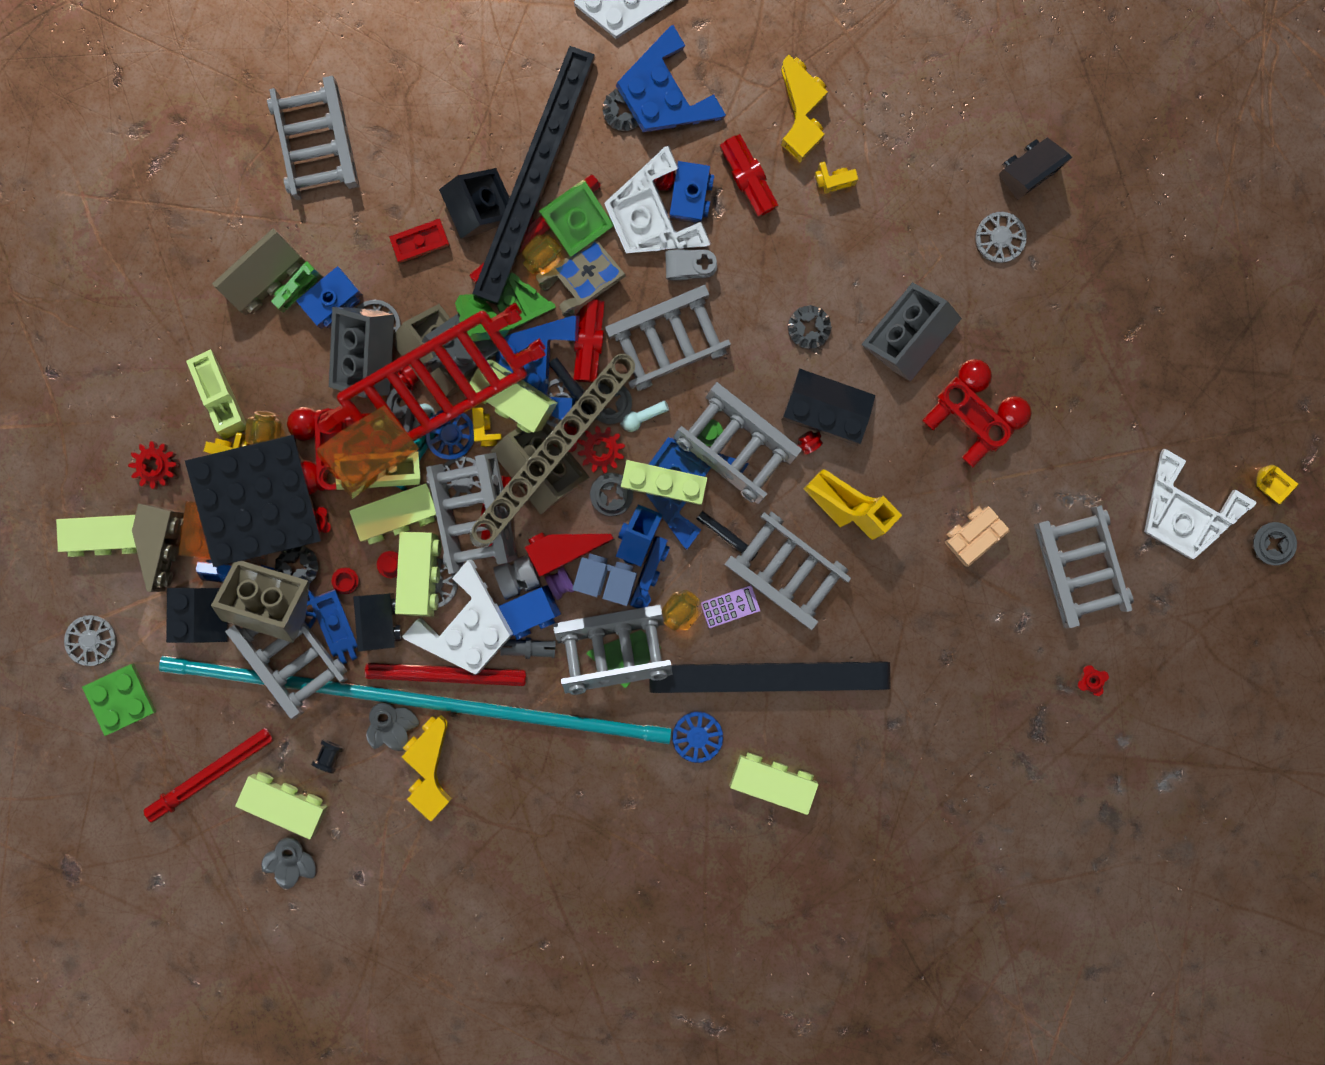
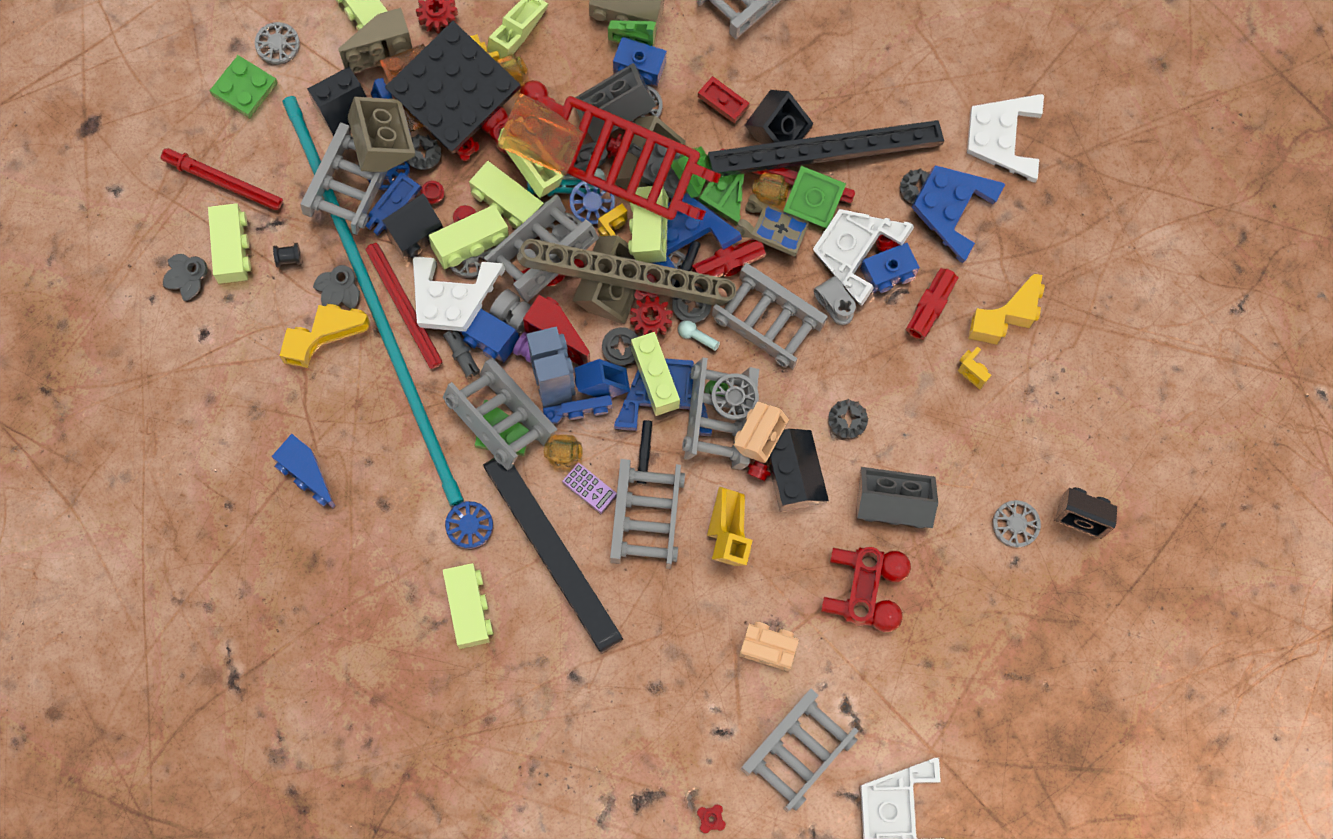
camera: 55 degrees right, 15 degrees down
none -> blue slope [271,434,335,508]
none -> light grey wheel [711,373,759,420]
none -> light nougat brick [734,402,789,463]

